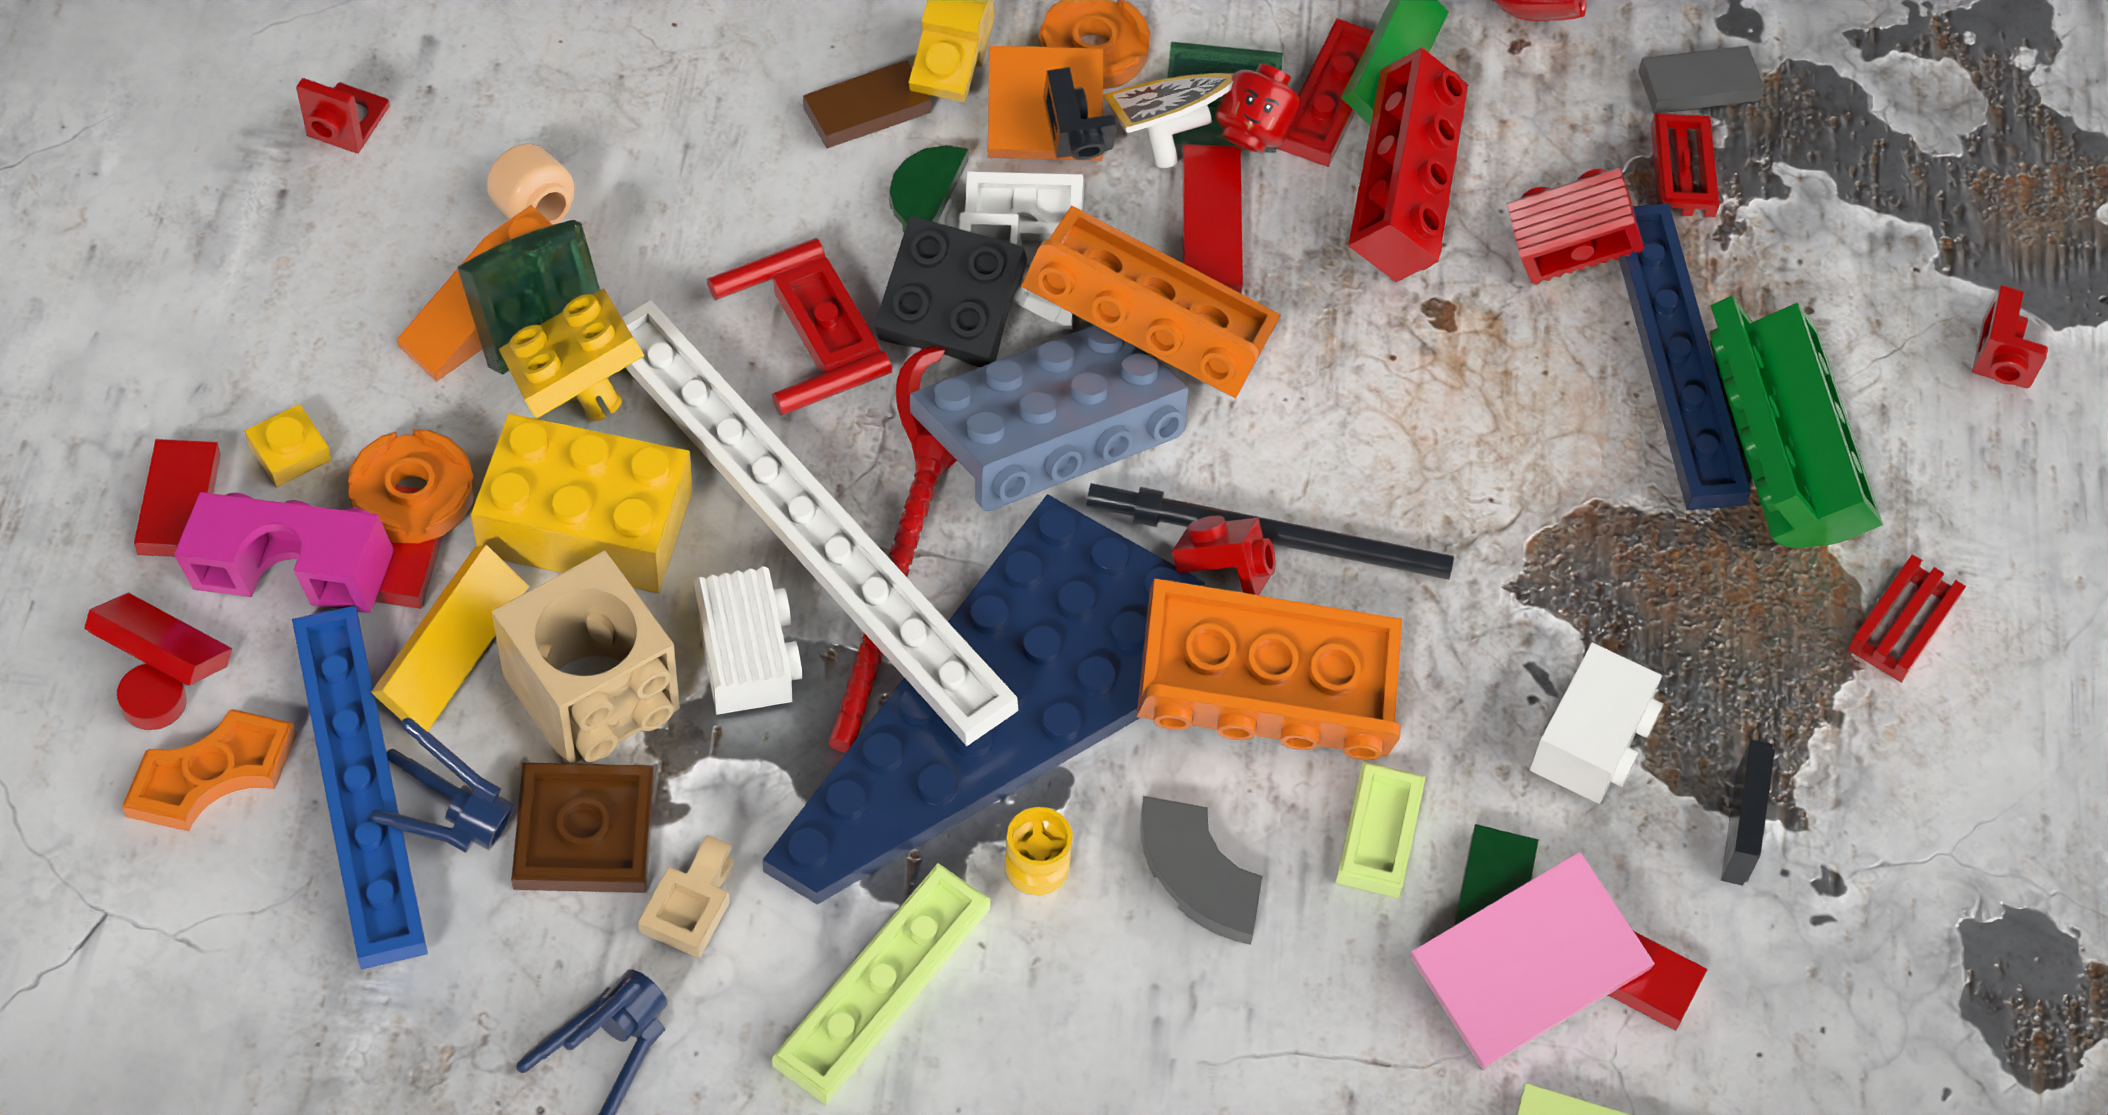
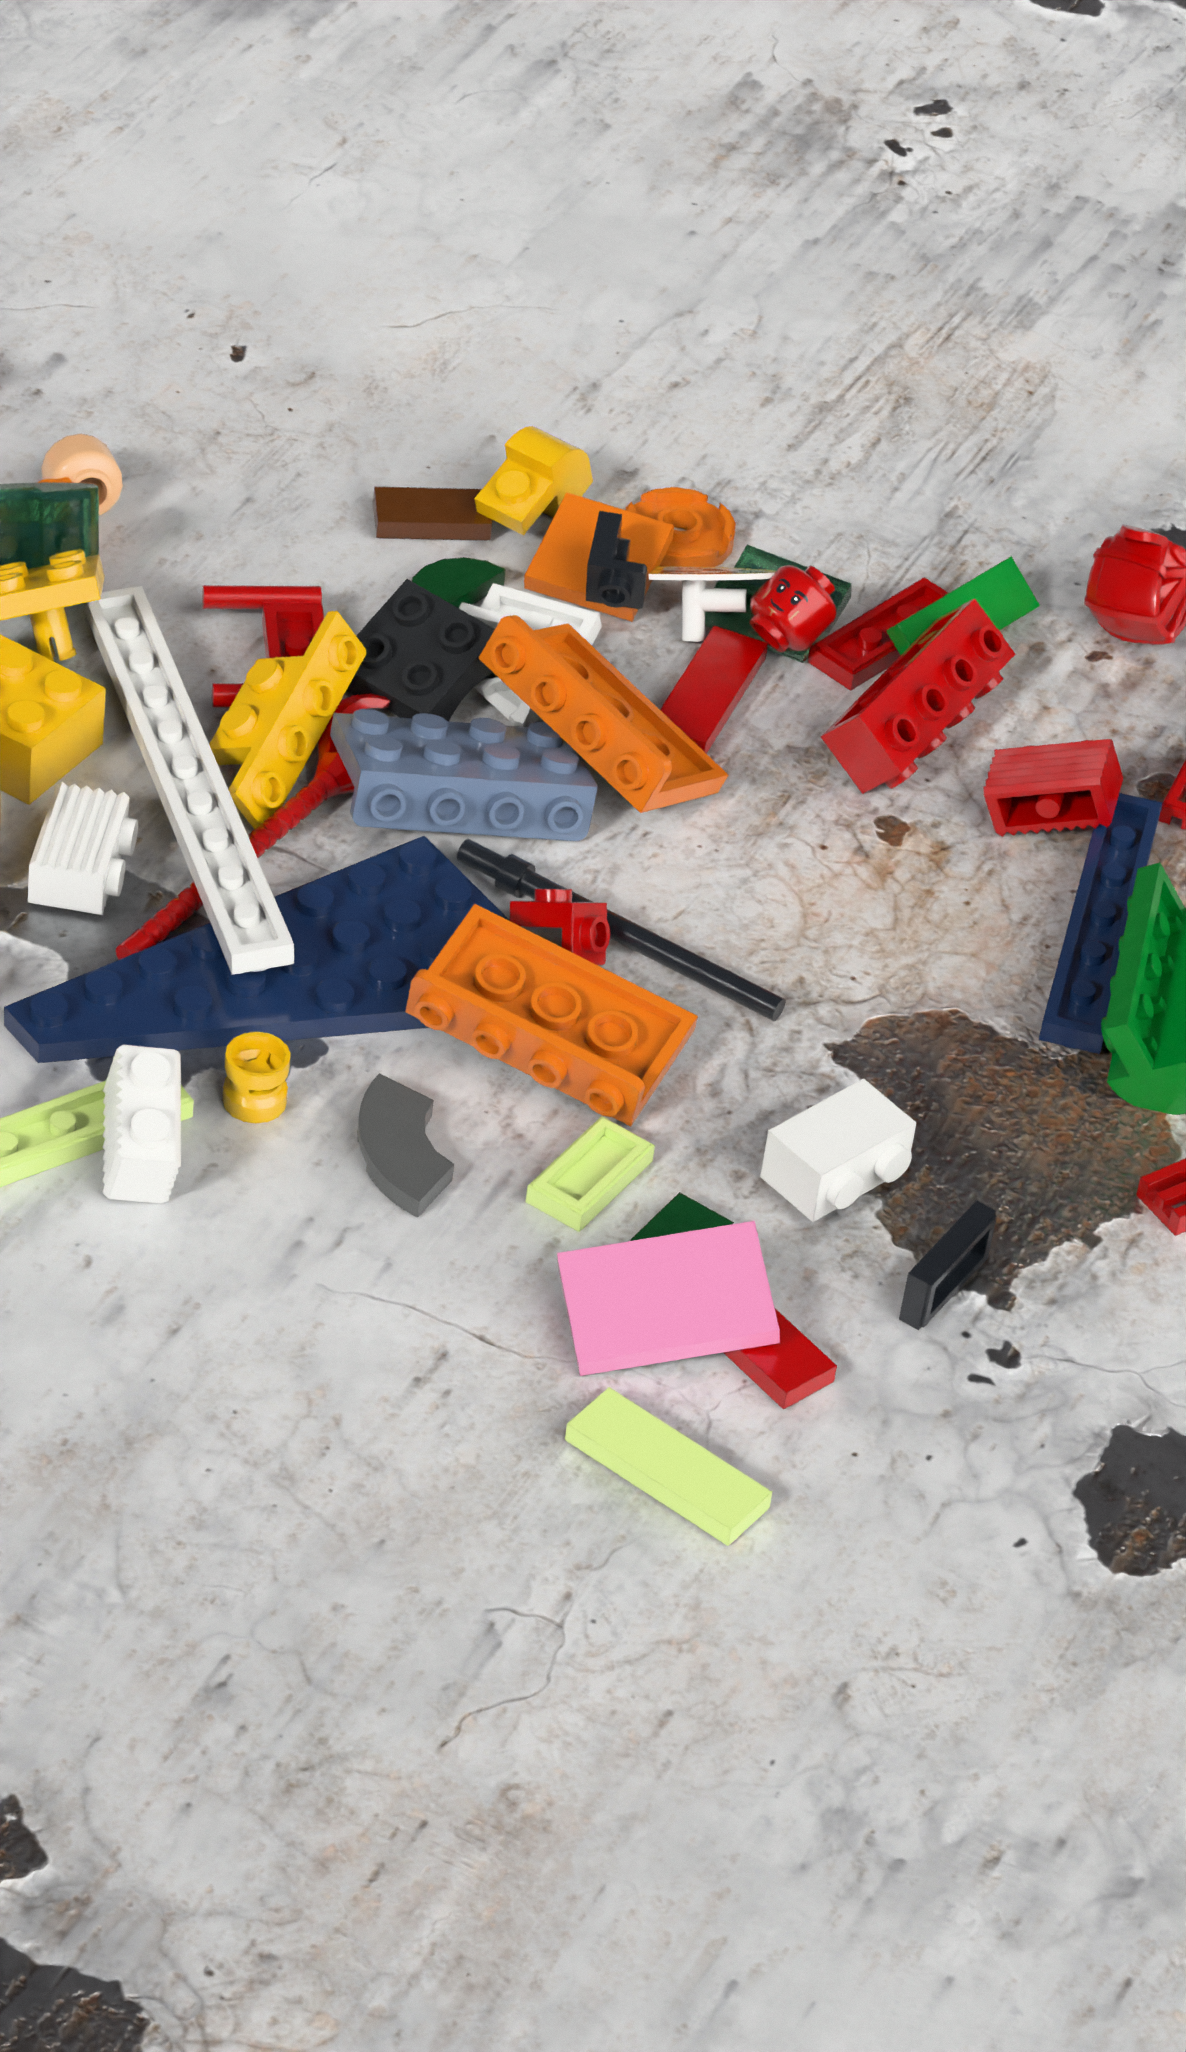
camera: 20 degrees right, 15 degrees down
none -> white brick [102,1045,181,1204]
none -> yellow bracket [209,611,366,829]

